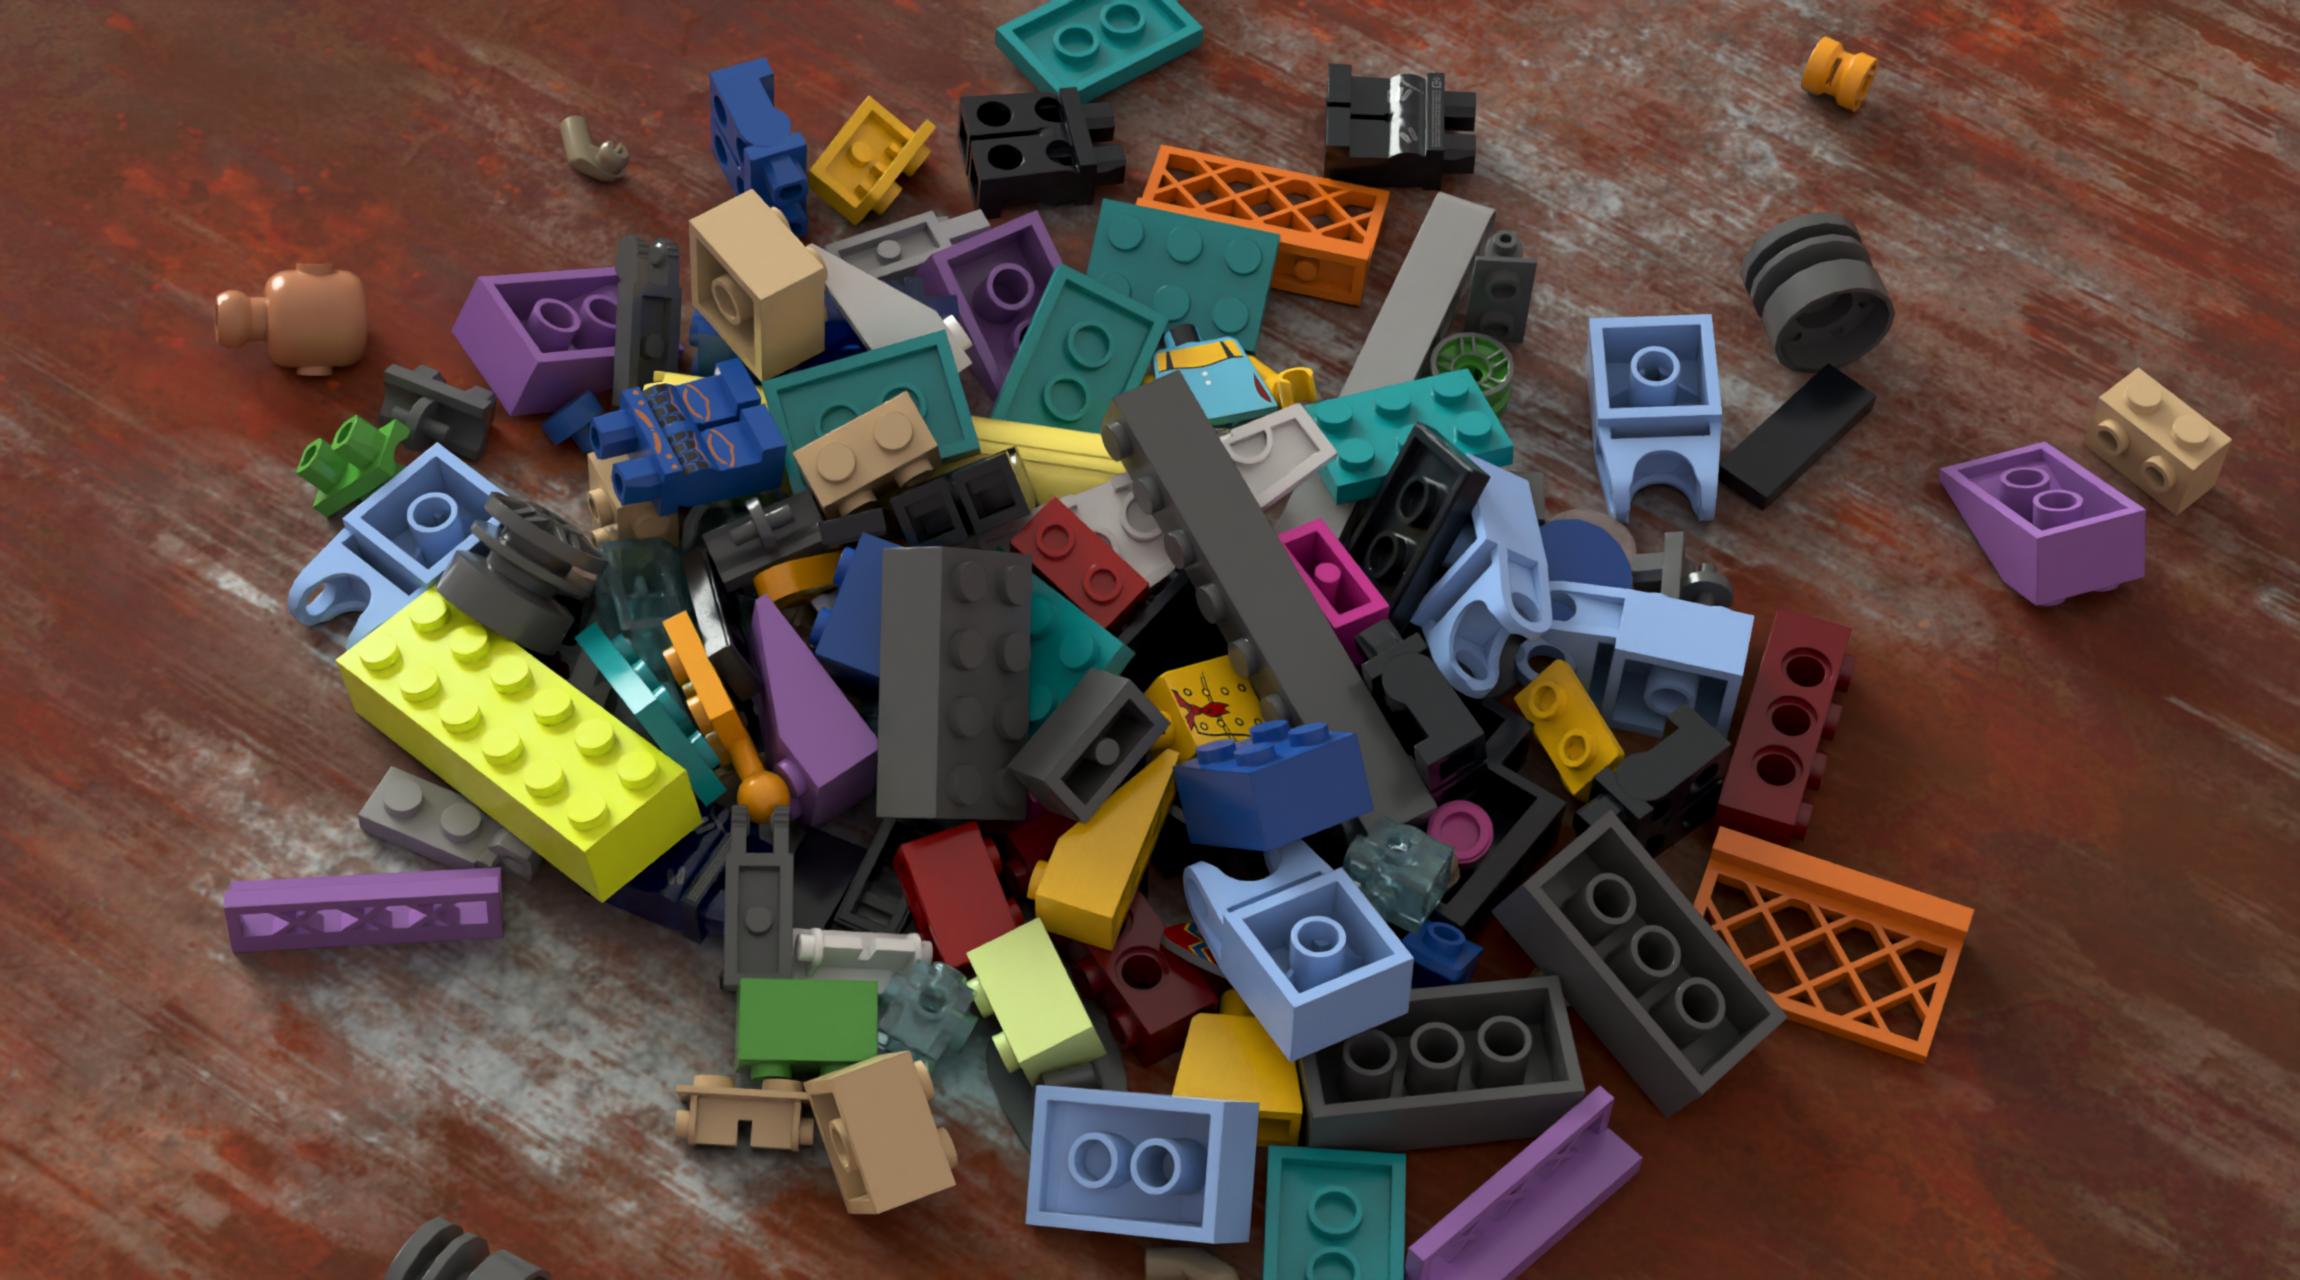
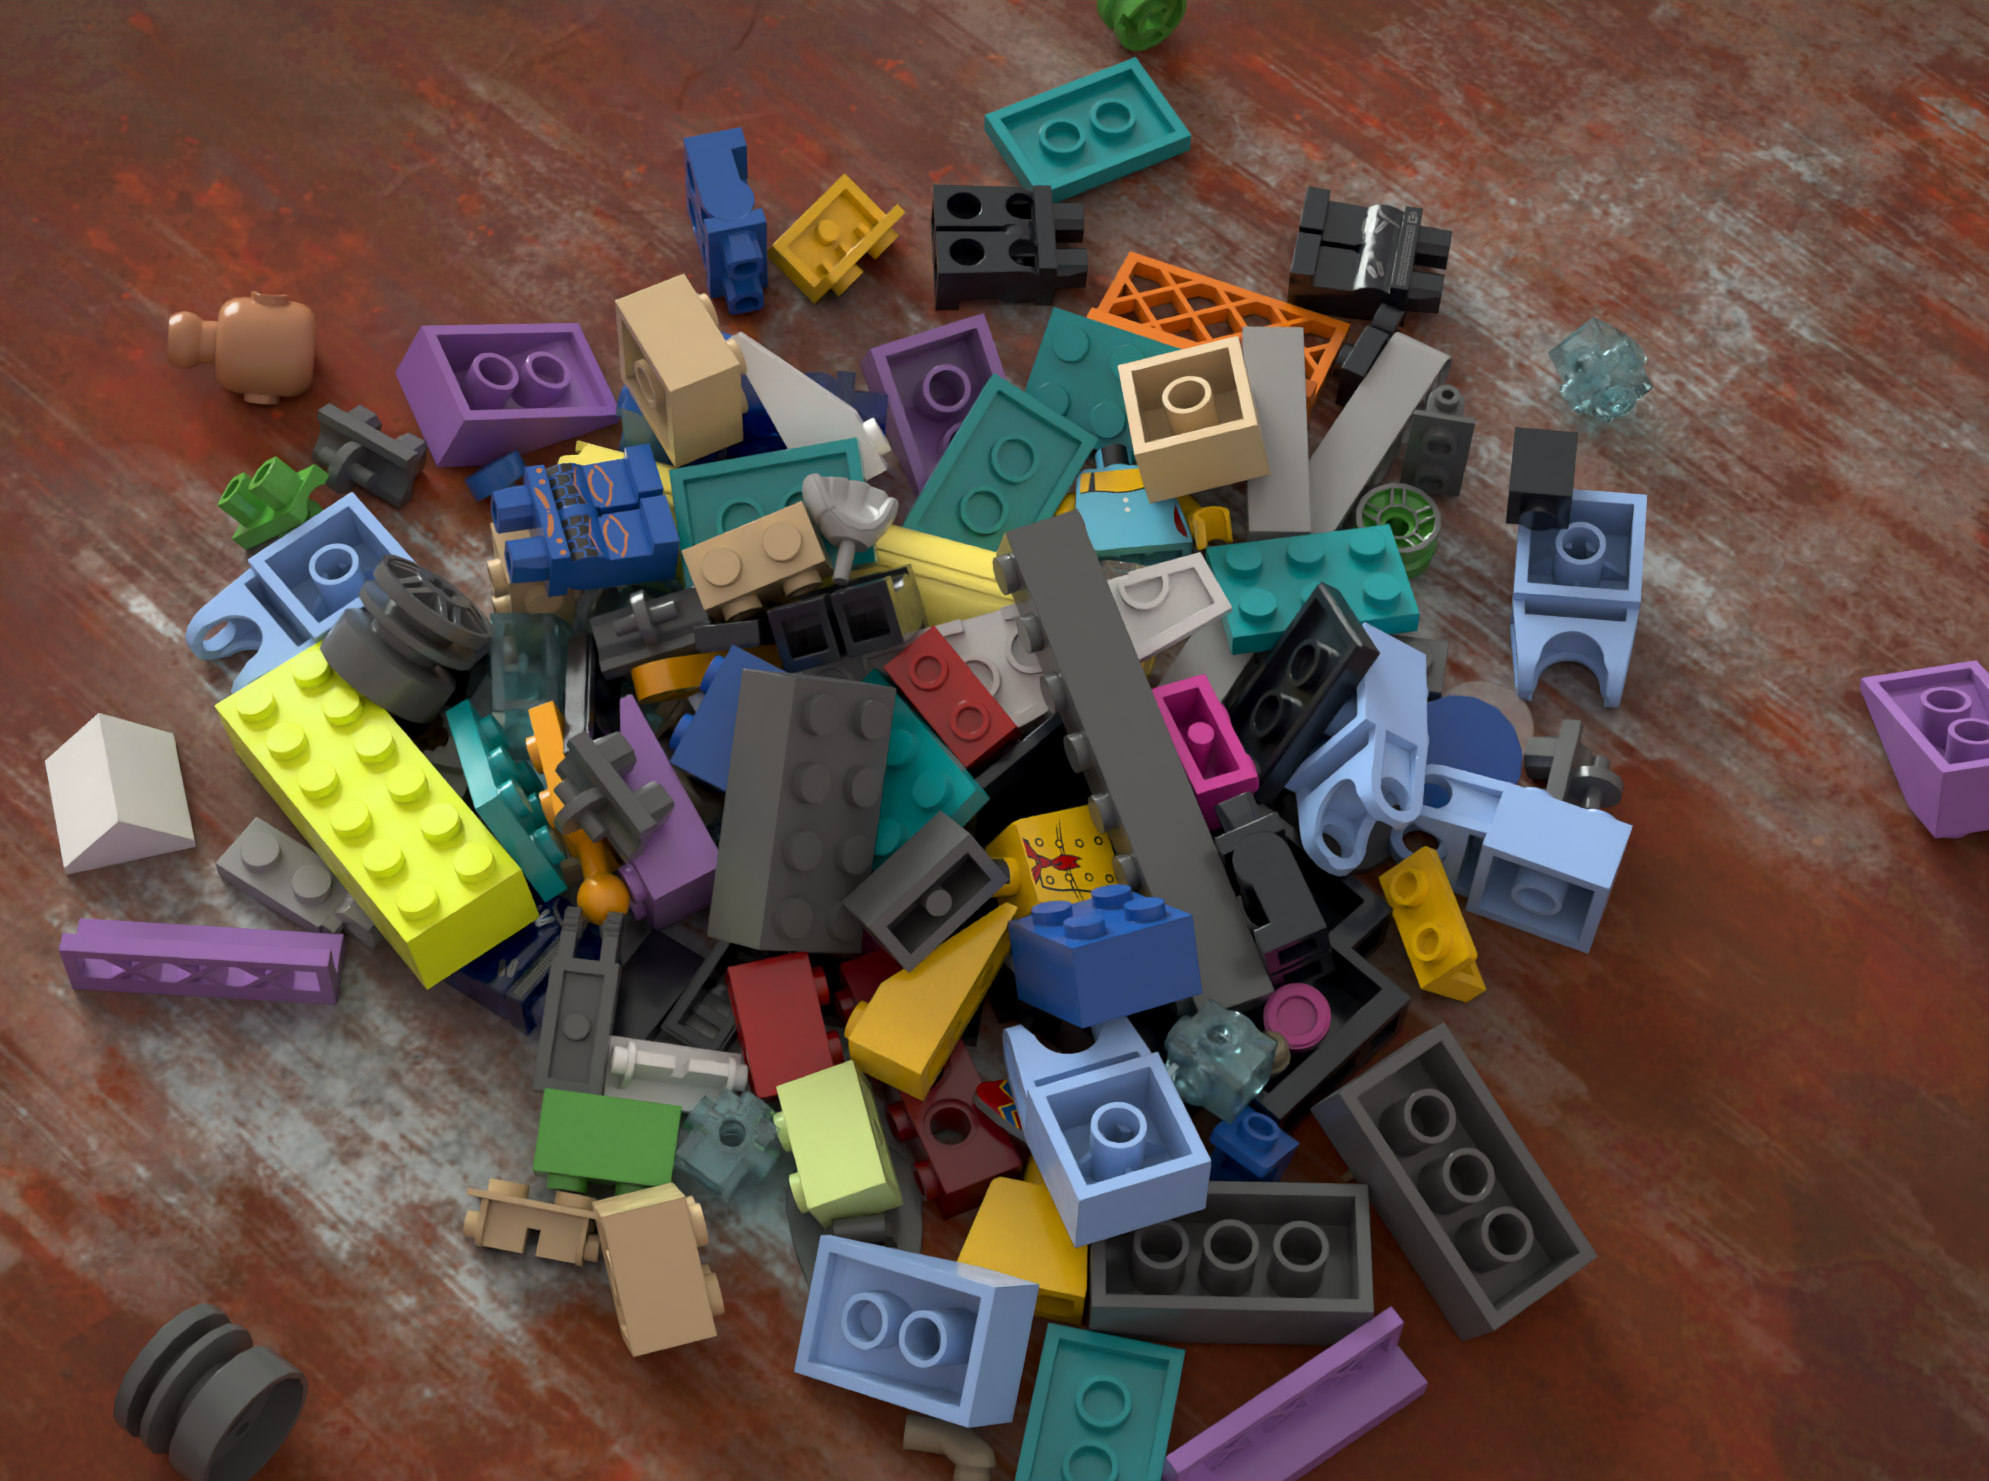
camera: 10 degrees right, 5 degrees up
dark tan arm [559,115,630,183] -> none
dark grey hinge [612,233,682,407] -> none
light grey hinge [822,209,991,288] -> none
black hips [1572,702,1732,859] -> none
orange fence [1693,826,1975,1065] -> none
dark red brick [1708,607,1857,848] -> none
black tile [1718,363,1876,511] -> none
dark grey wheel [1740,212,1895,373] -> none
light orange wheel [1801,36,1879,112] -> none
none -> white slope [45,713,196,875]
none -> dark grey hips [554,730,675,863]
none -> light grey piece [802,473,899,585]
none -> tan brick [1118,336,1271,504]
none -> light grey tile [1241,326,1311,542]
none -> black plate [1332,303,1405,407]
none -> black brick [1506,427,1578,531]
none -> clear light blue brick [1548,317,1654,423]

